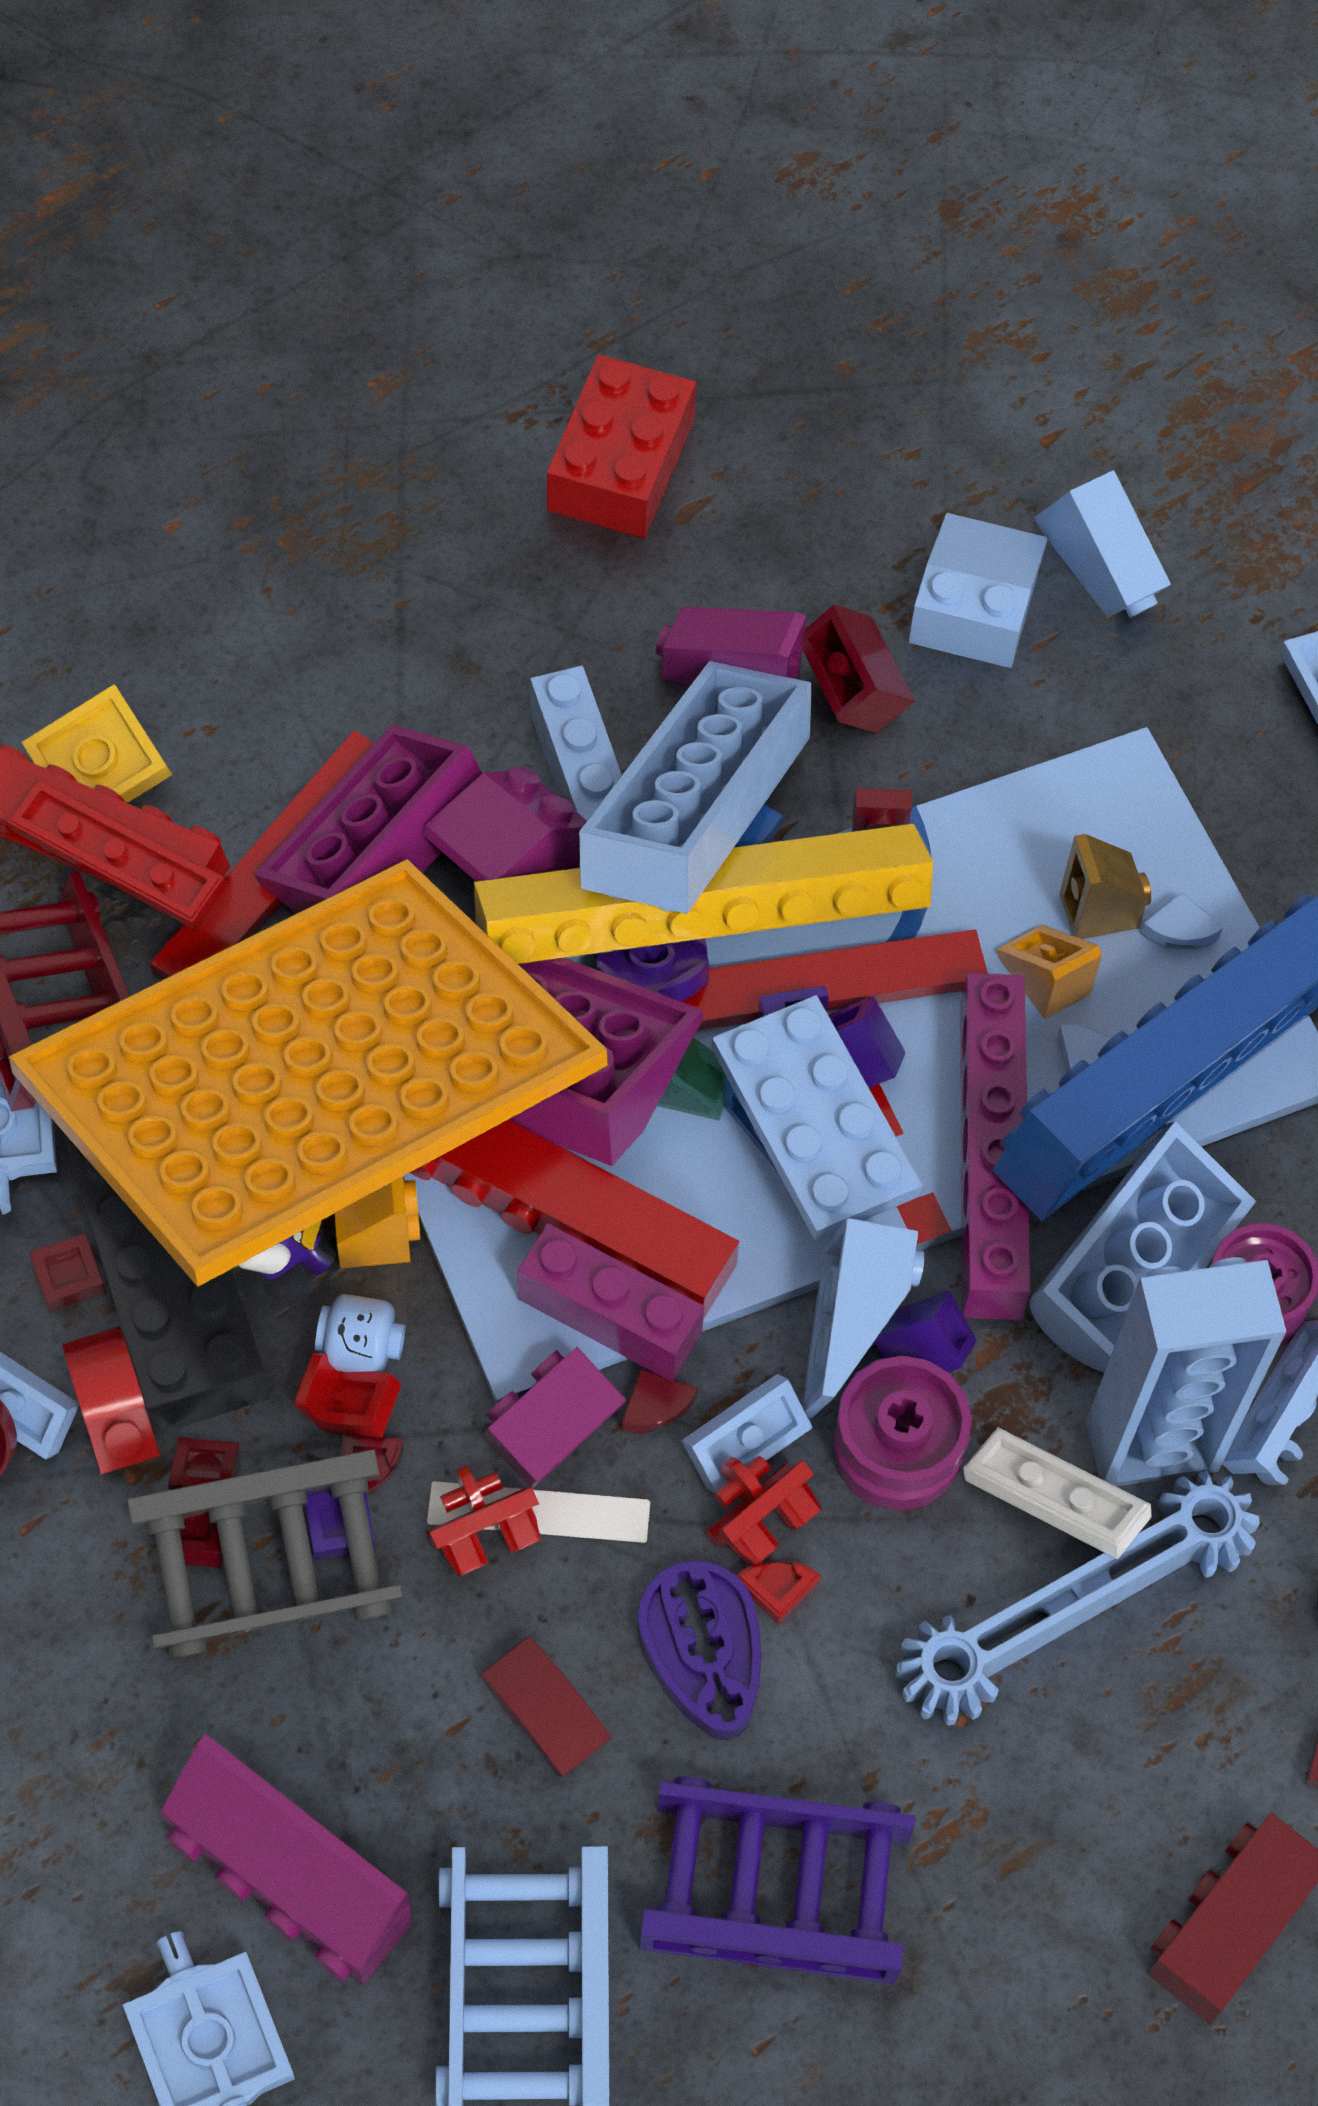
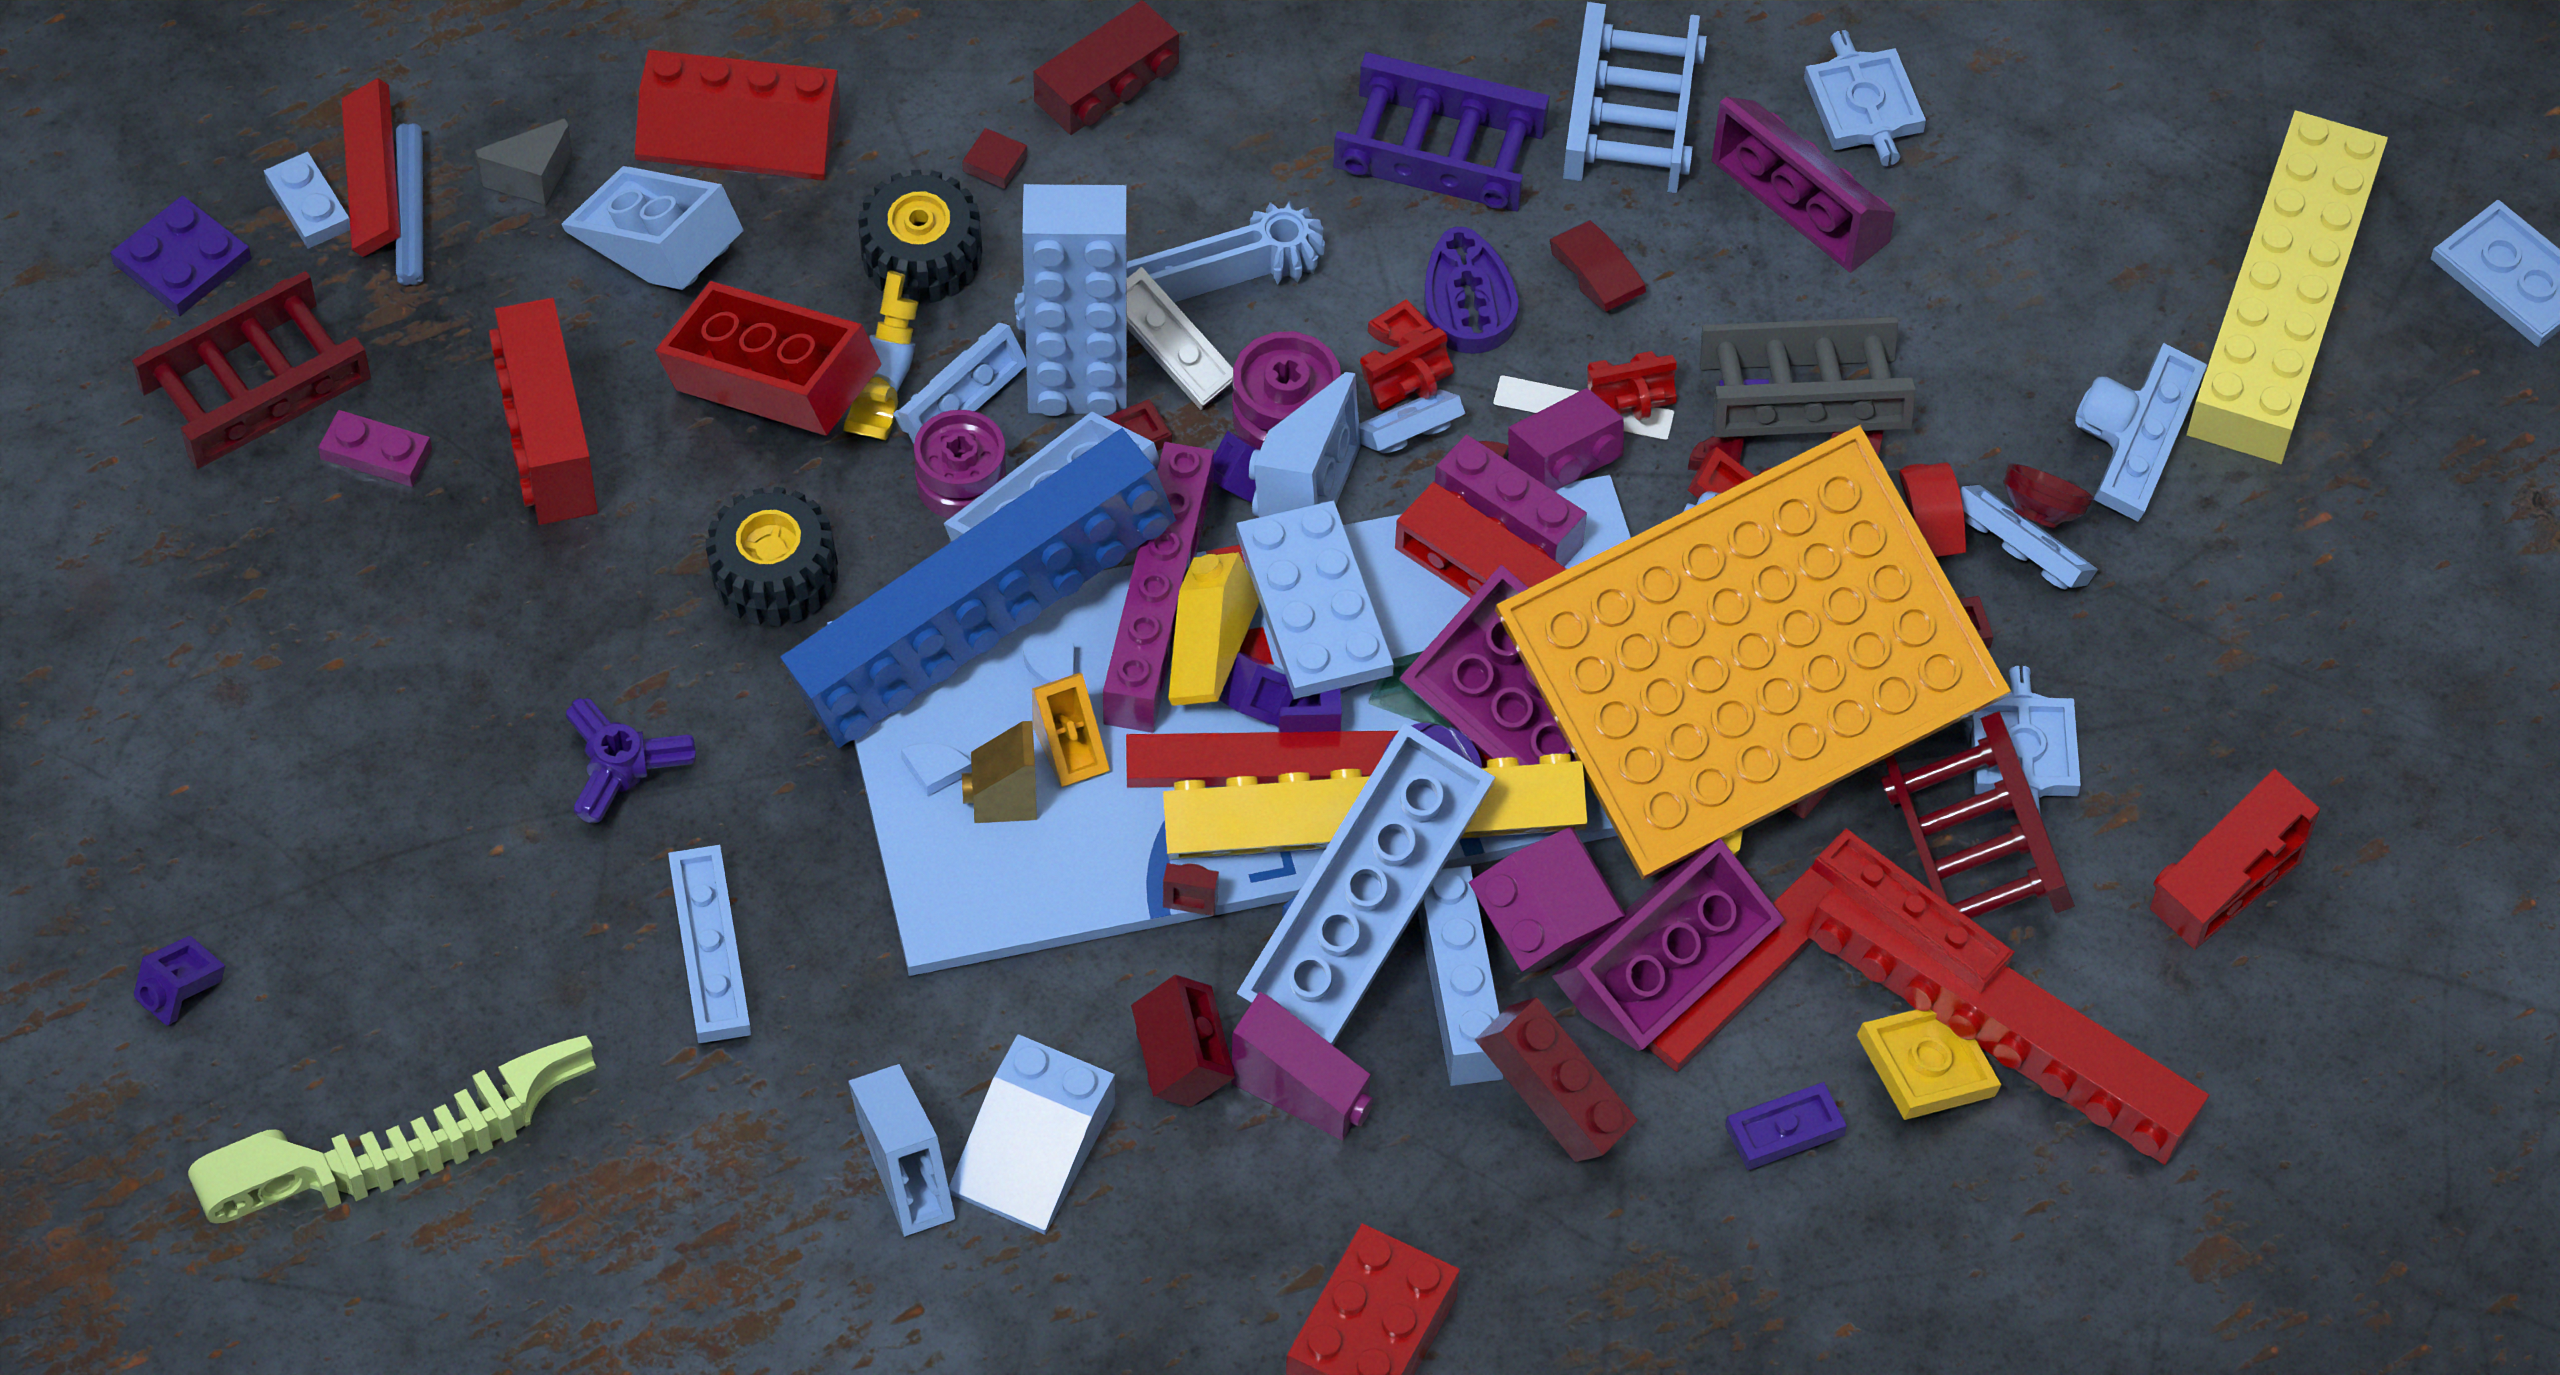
camera: 170 degrees left, 5 degrees down
none -> dark red tile [1105,399,1172,451]
none -> yellow slope [1168,552,1260,706]
none -> dark red brick [1474,997,1638,1162]
none -> dark purple plate [1725,1082,1847,1171]

